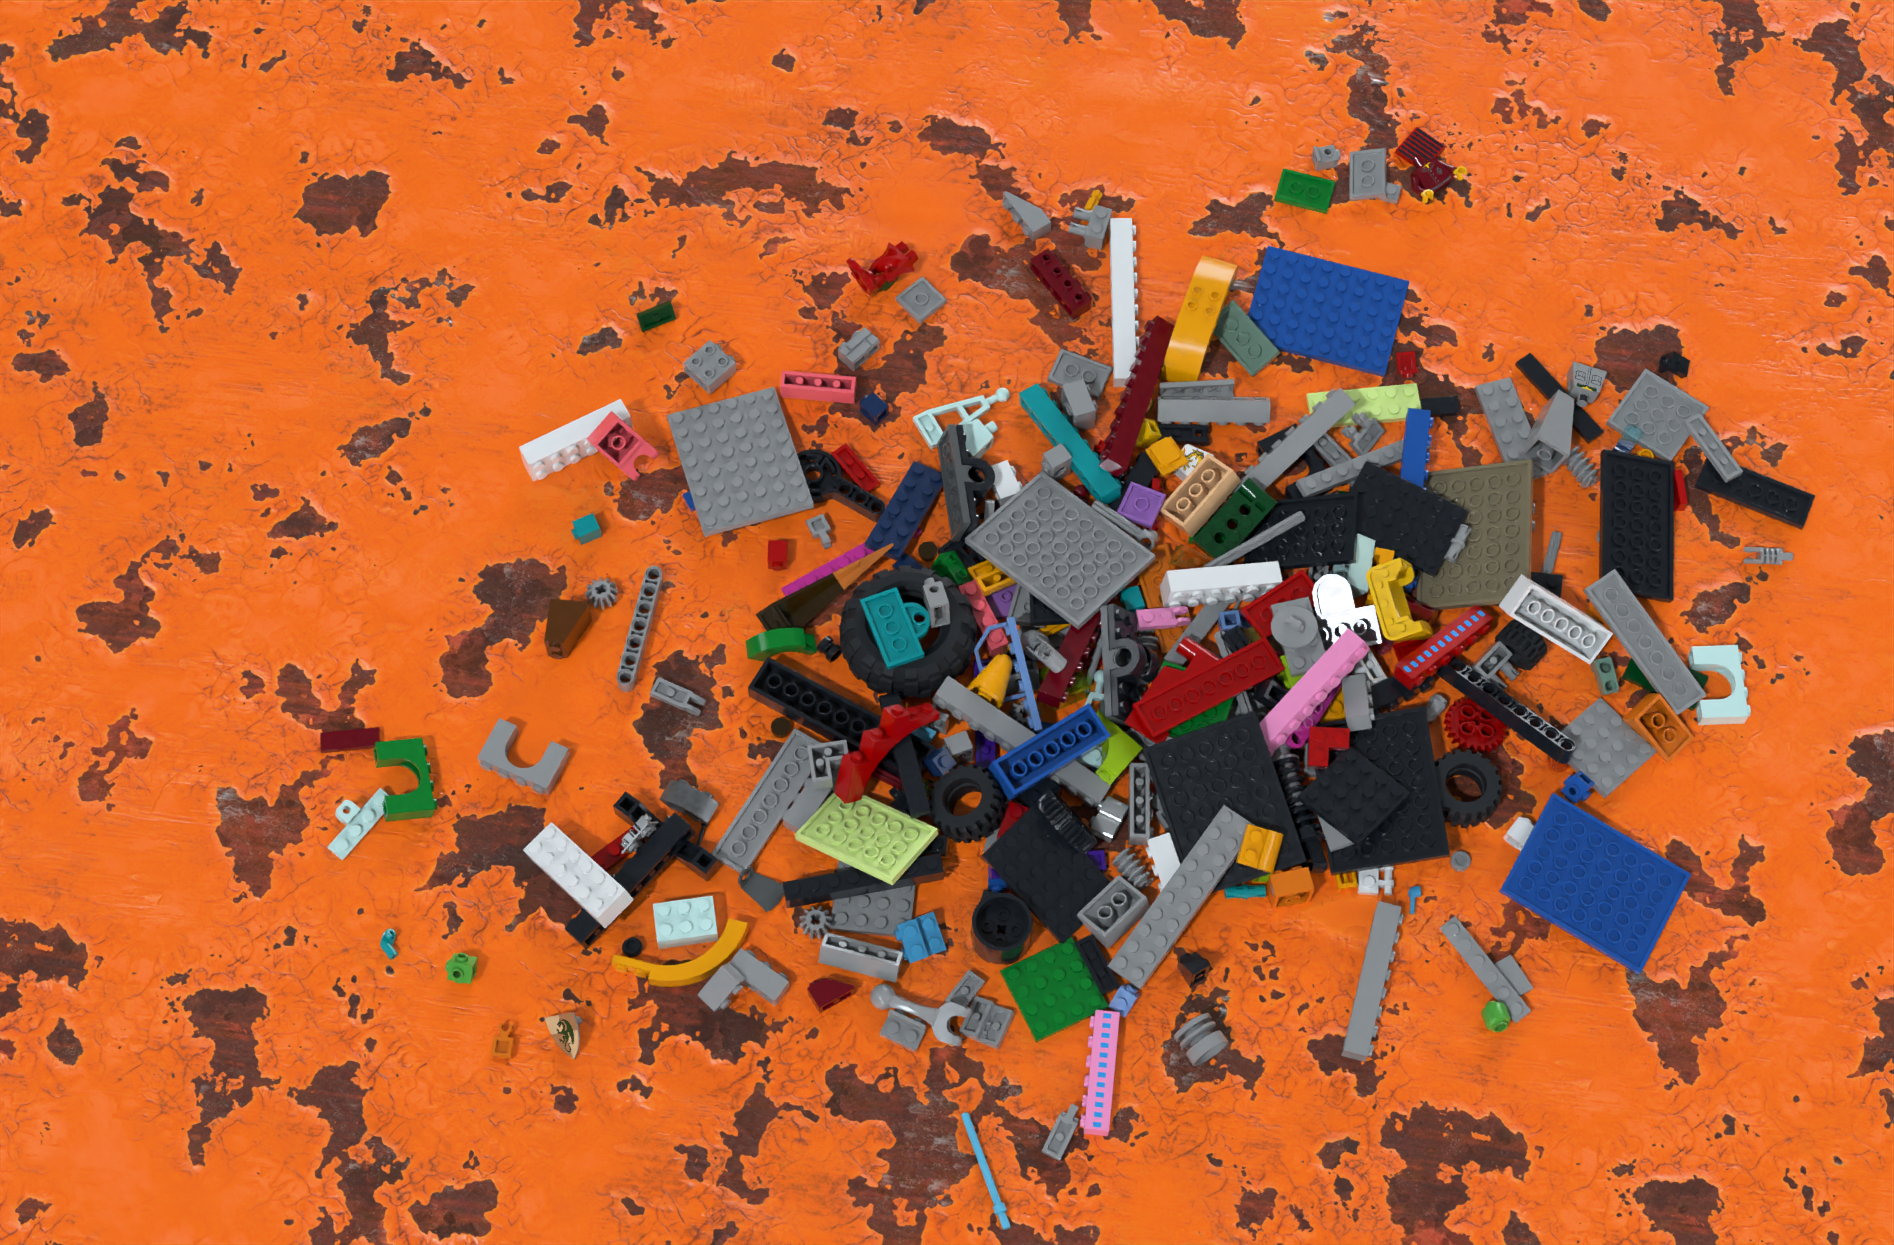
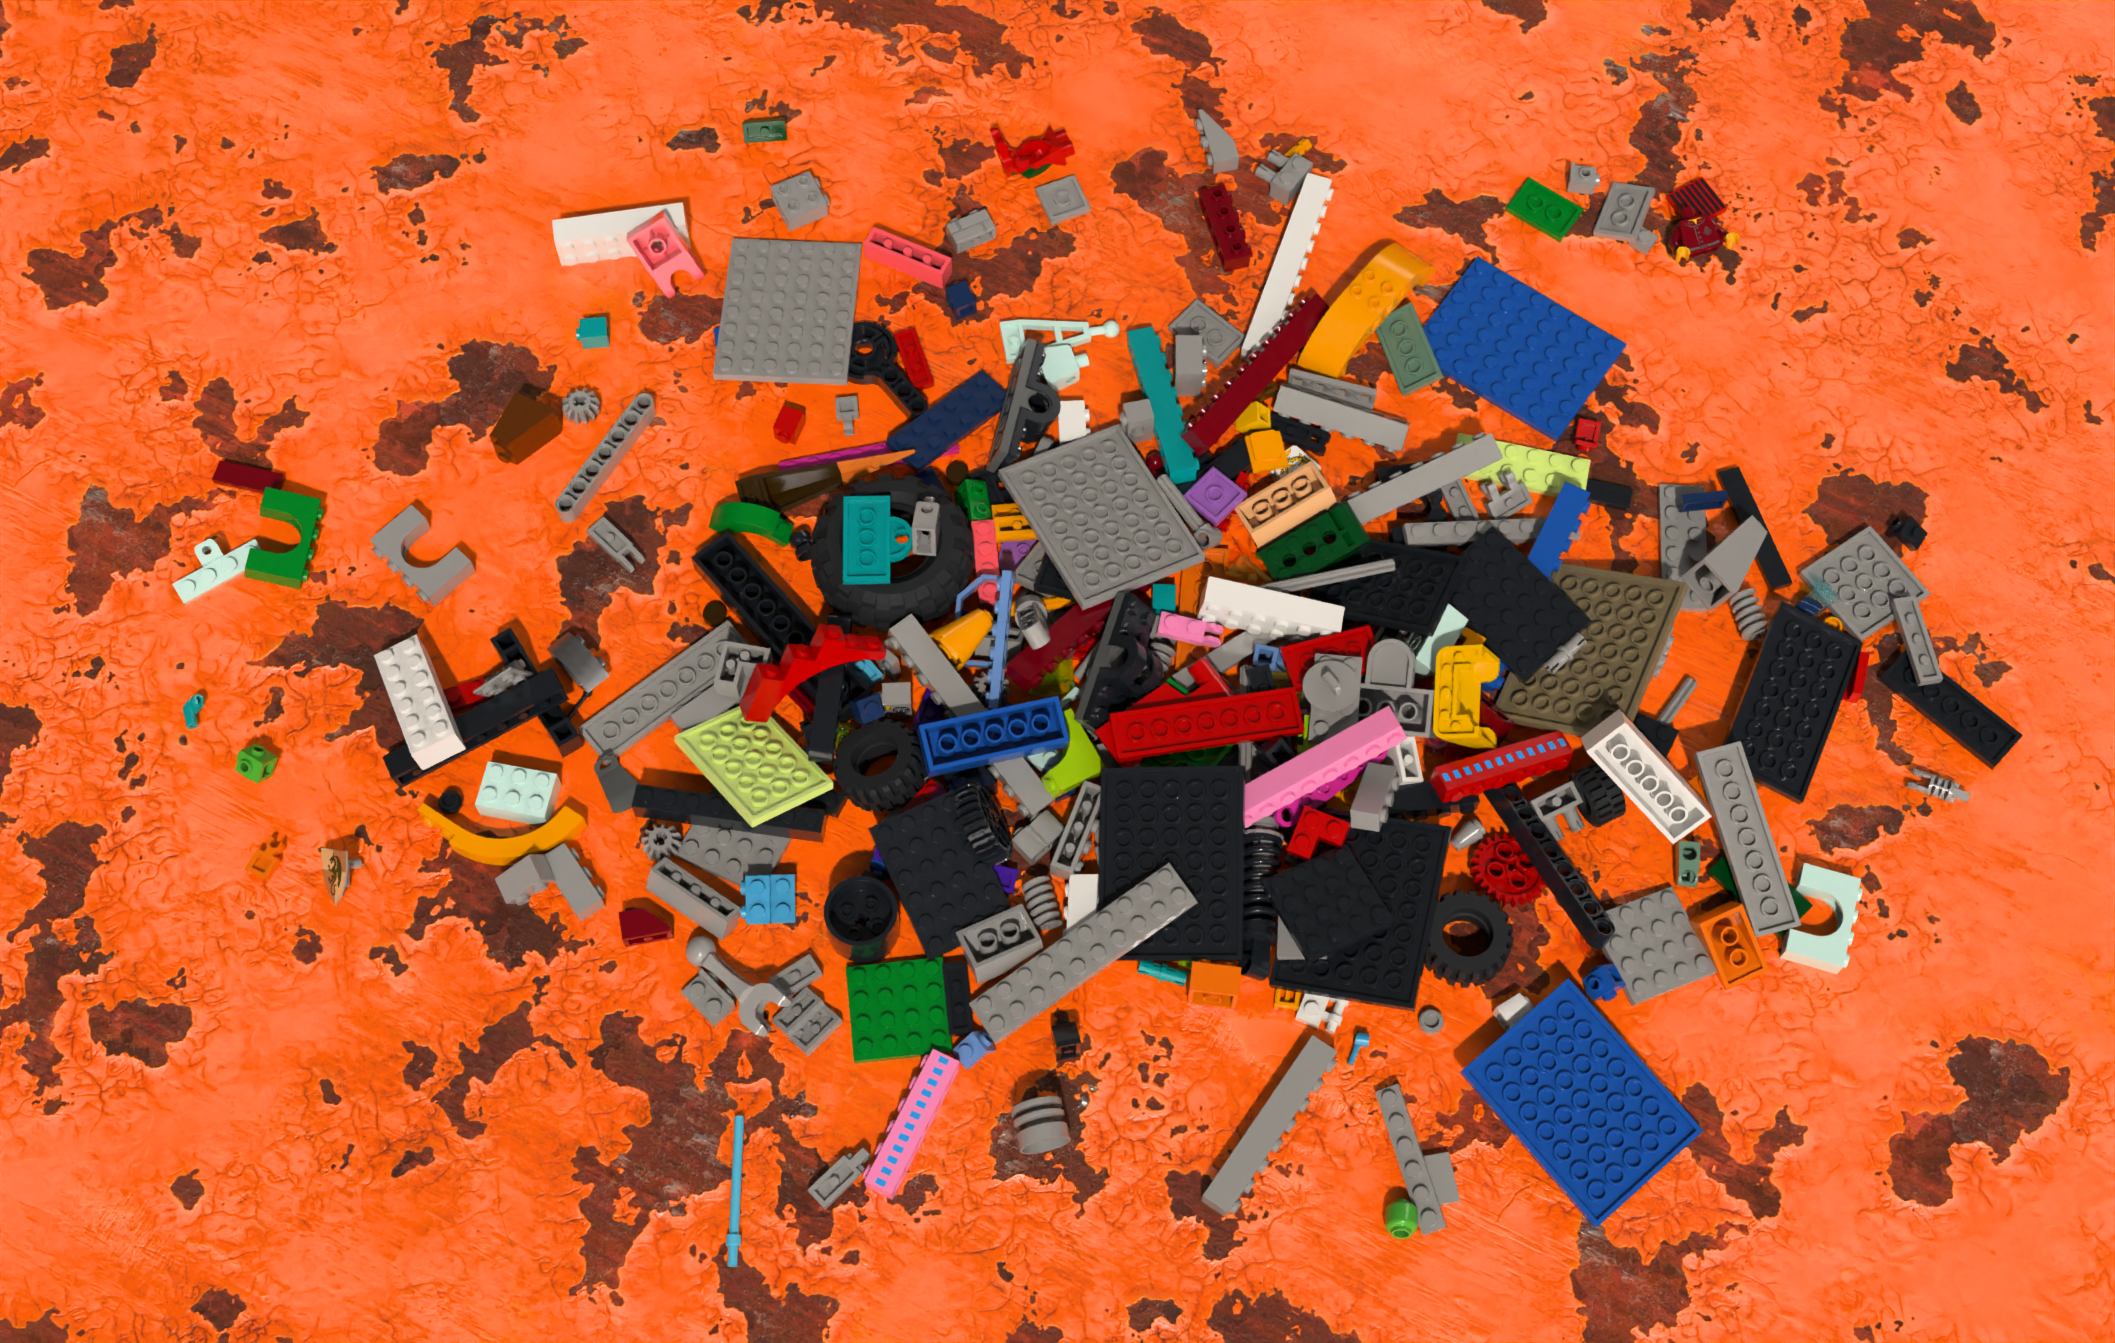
camera: 20 degrees right, 0 degrees up
light orange brick [1236,824,1284,874] -> none
light grey torso [1567,362,1607,407] -> none
none -> dark blue tile [1677,490,1728,513]

